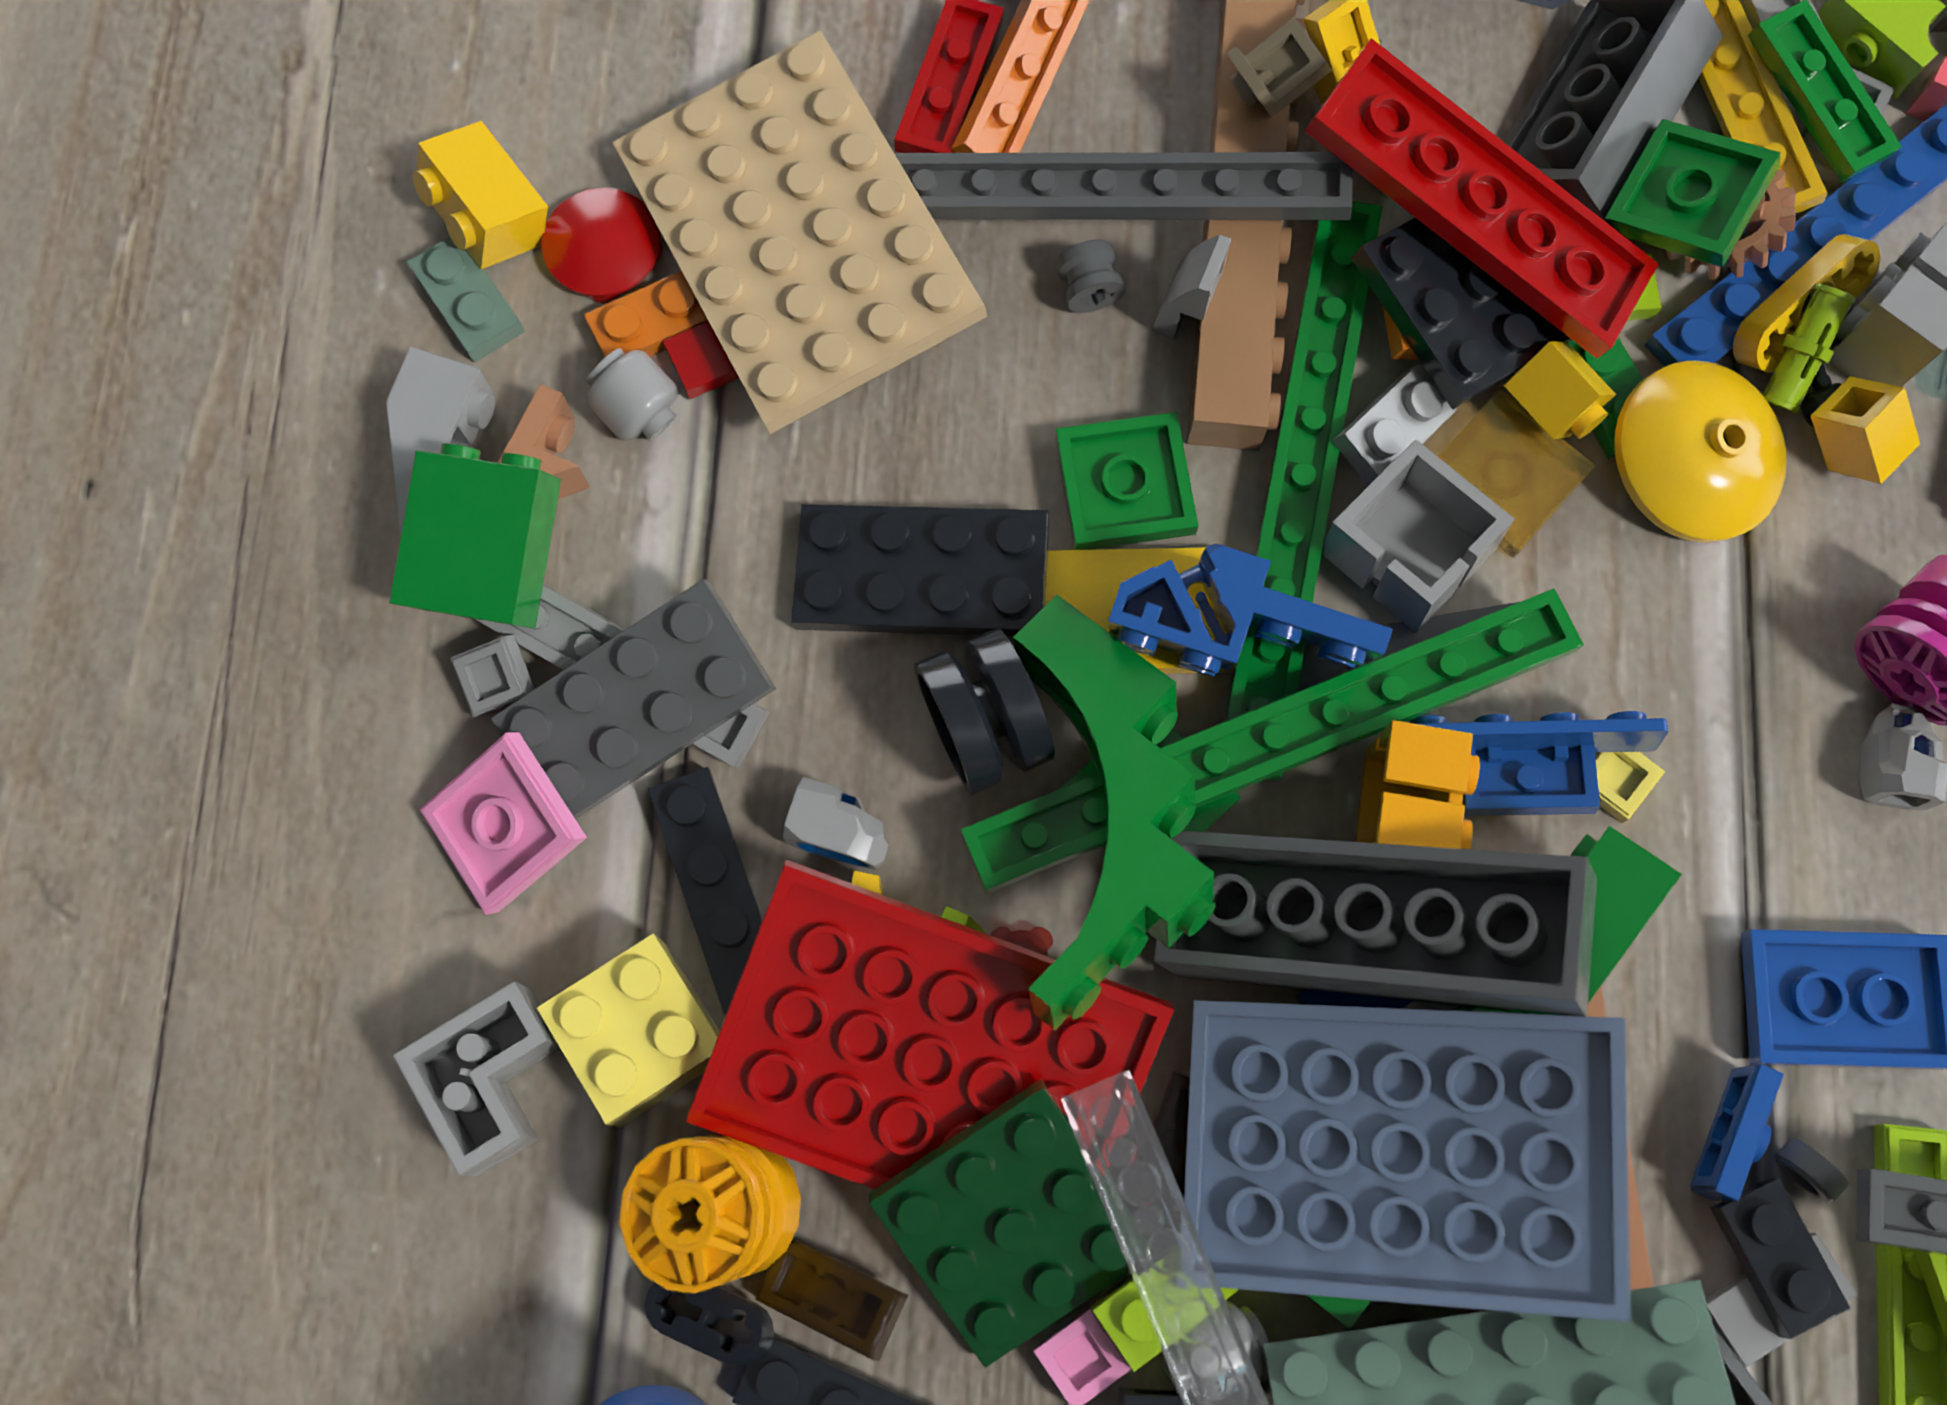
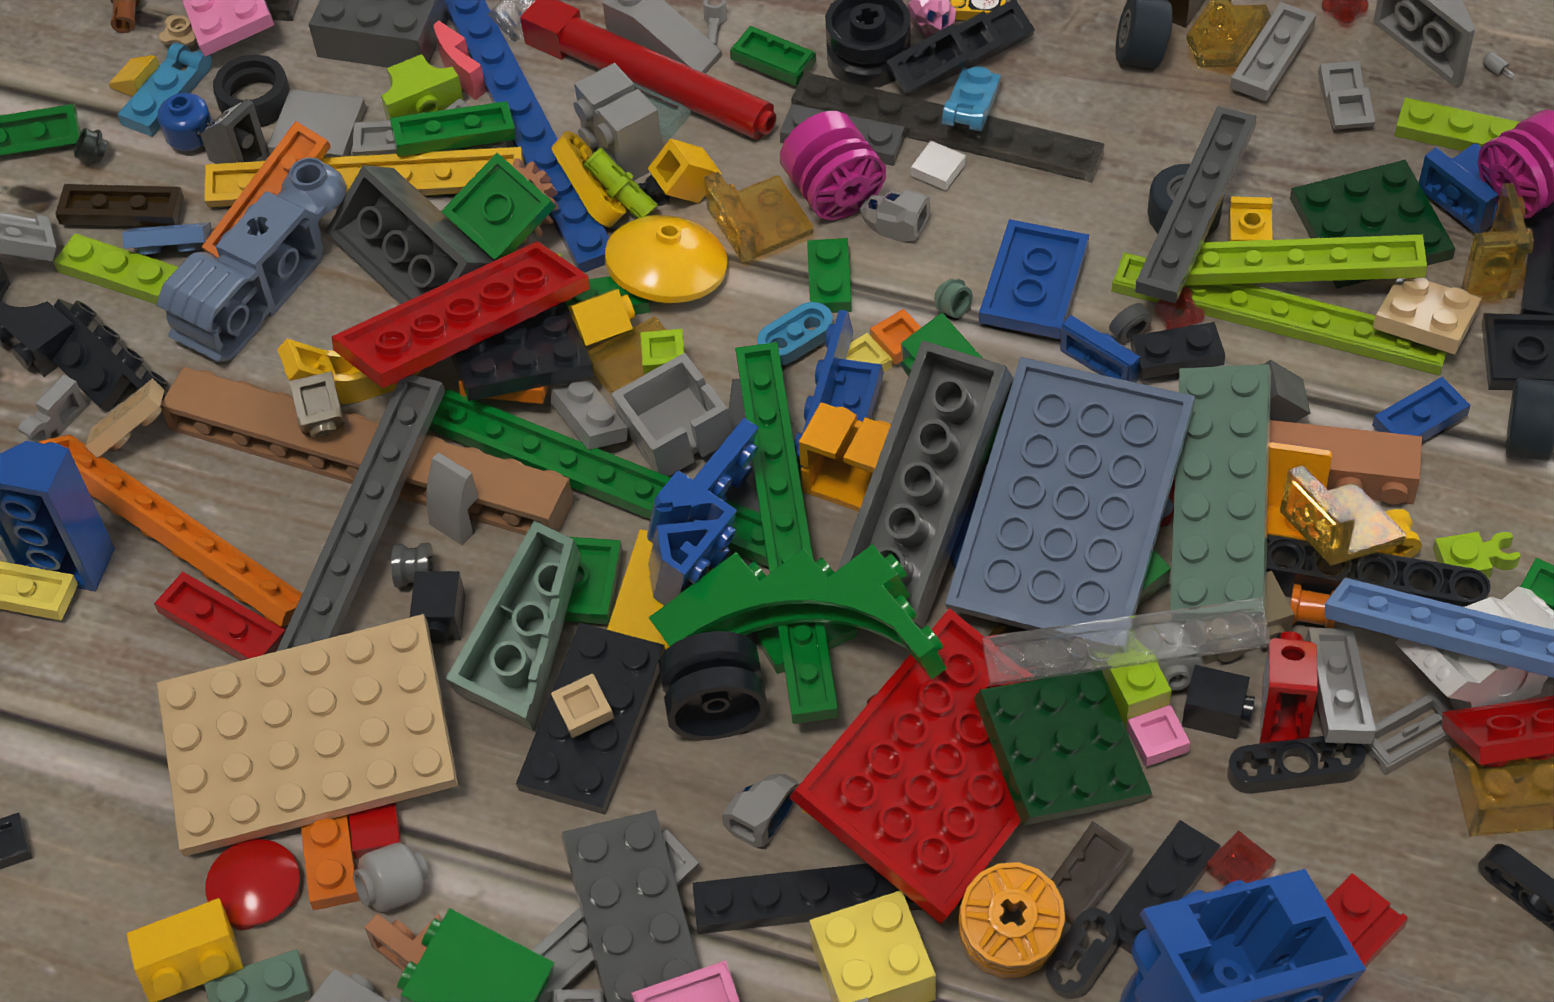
camera: 70 degrees left, 20 degrees down
none -> black brick [410,571,466,644]
none -> sand green wedge [446,521,581,732]
none -> tan plate [551,673,614,738]
none -> lime plate [640,329,685,375]
none -> clear yellow bracket [704,171,814,263]
none -> dark azure plate [757,302,833,366]
none -> green plate [807,238,852,313]
none -> orange plate [870,309,921,365]
none -> sand green plate [934,279,973,318]
none -> clear red plate [1155,287,1205,330]

